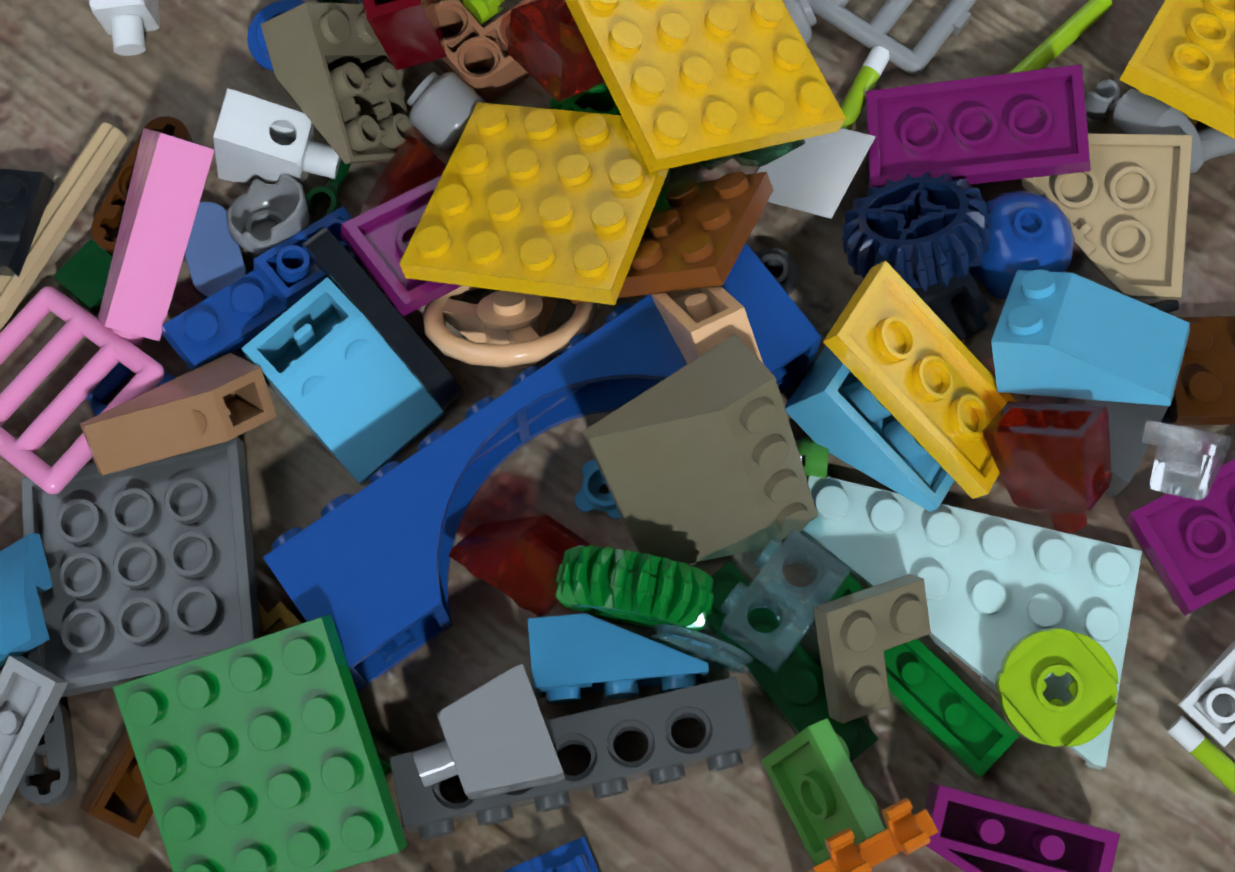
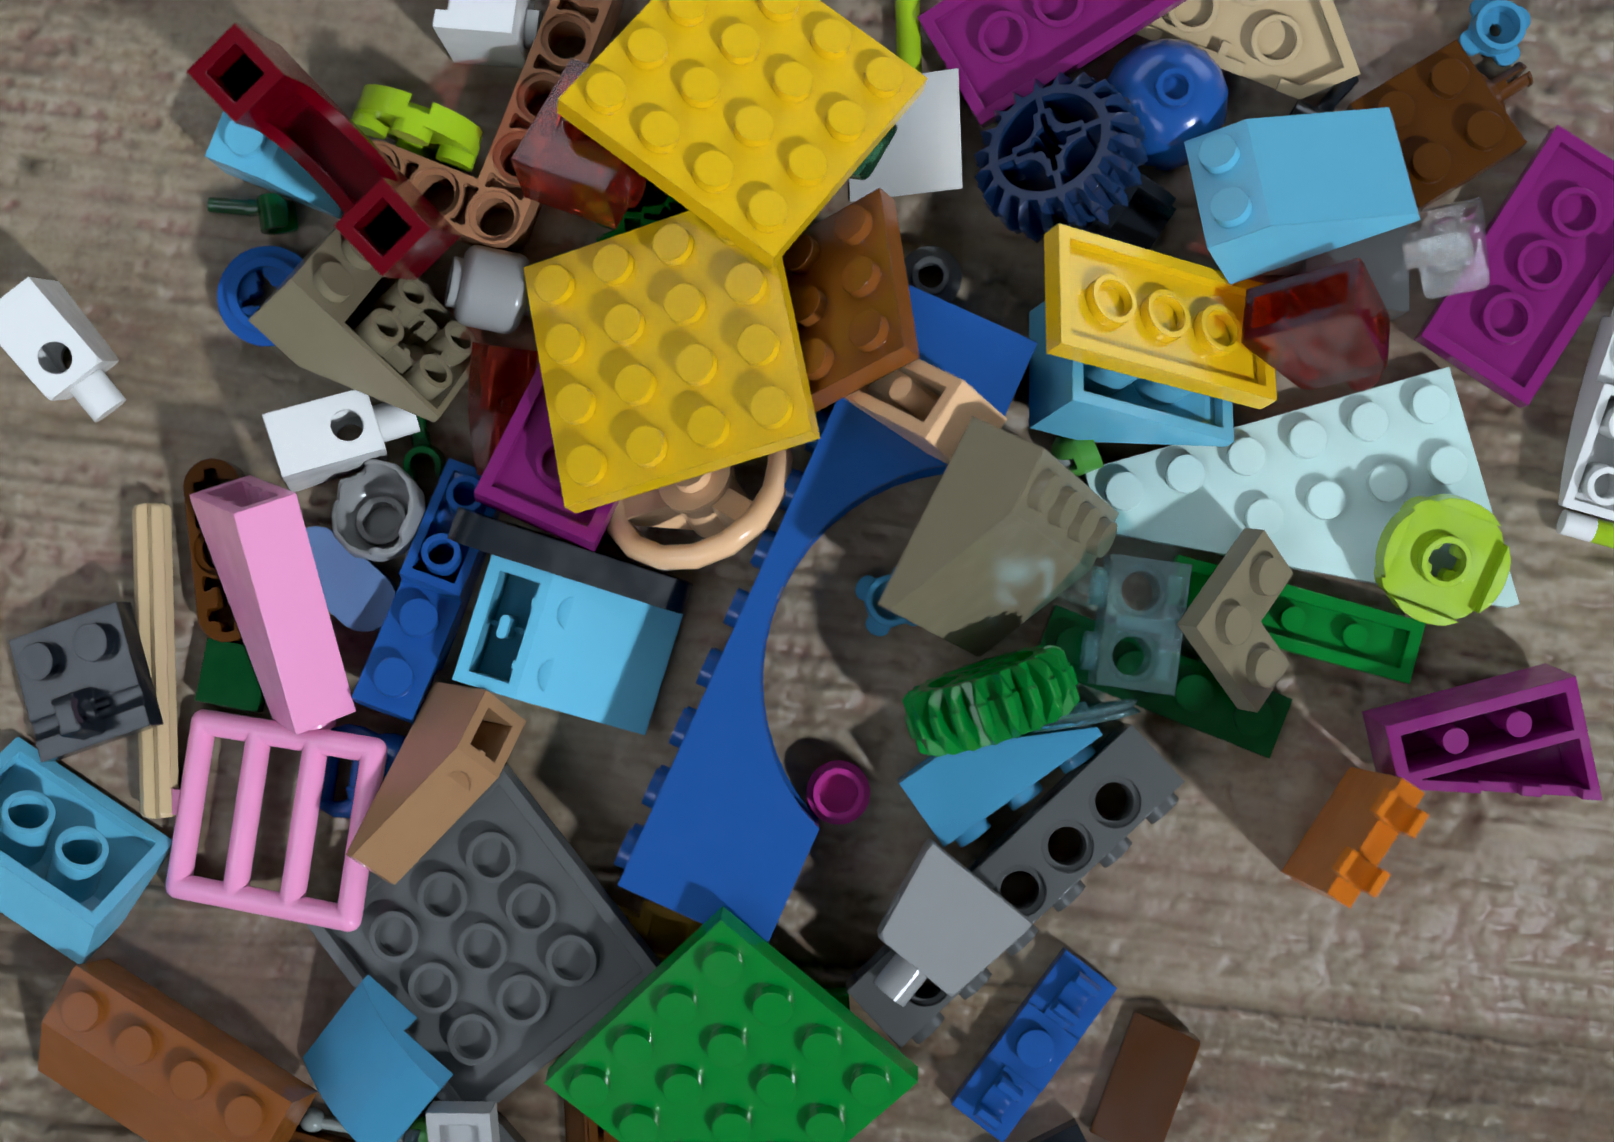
camera: 30 degrees left, 15 degrees up
clear red slope [449,514,592,617] -> none
bright green hinge [761,718,886,866] -> none
none -> dark pink plate [807,760,870,825]

